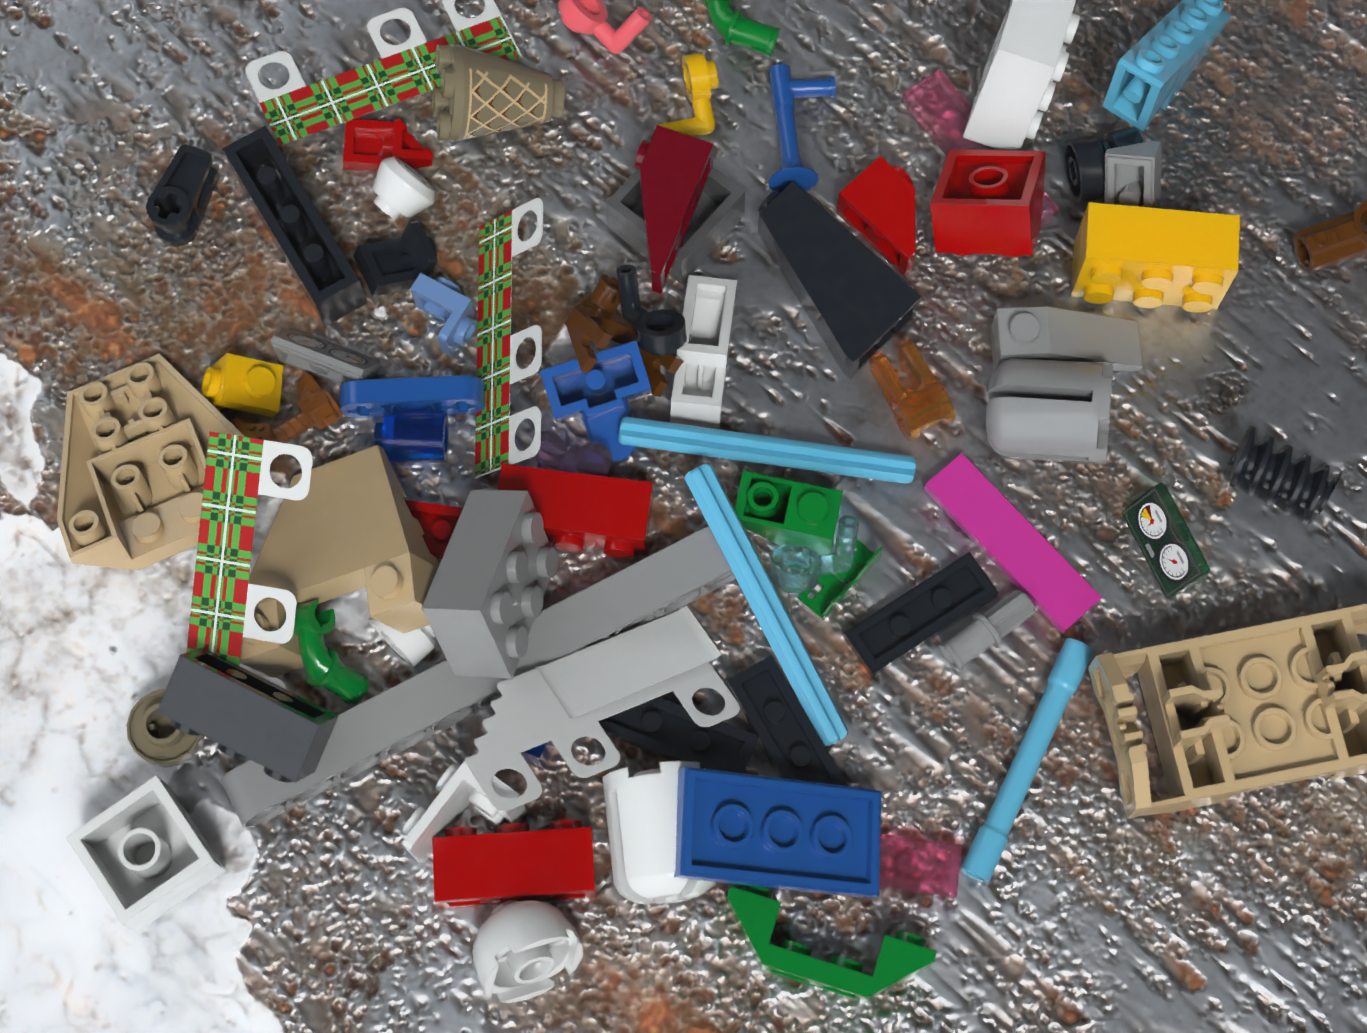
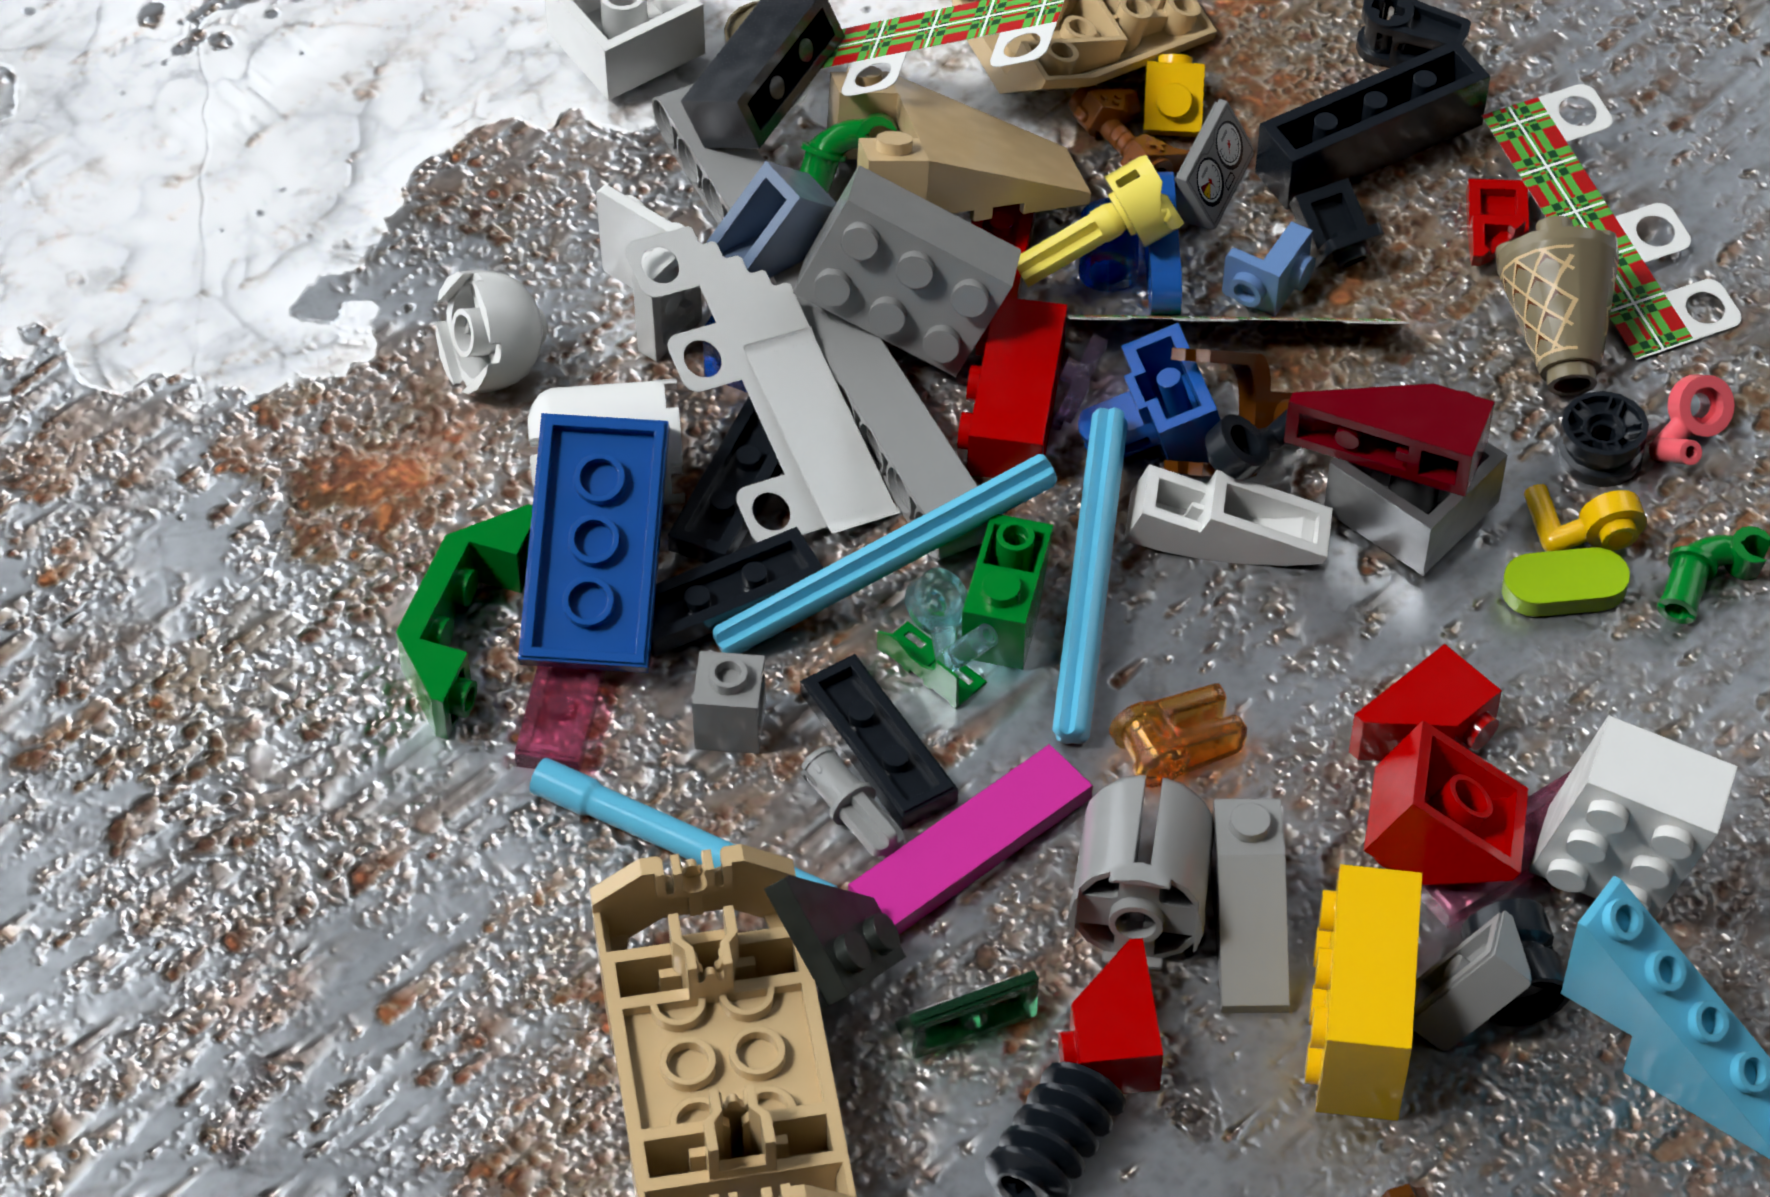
camera: 90 degrees right, 20 degrees down
white cone [372,156,435,220] -> none
red brick [432,820,597,909] -> none
black slope [758,182,922,380] -> none
blue piece [768,64,835,193] -> none
none -> light grey brick [692,651,766,754]
none -> sand blue slope [706,161,836,278]
none -> pearl dark grey wing [764,875,906,1006]
none -> light yellow piece [1017,155,1184,287]
none -> red slope [1058,938,1164,1094]
none -> lime tile [1501,547,1630,617]
none -> black wheel [1557,391,1649,487]

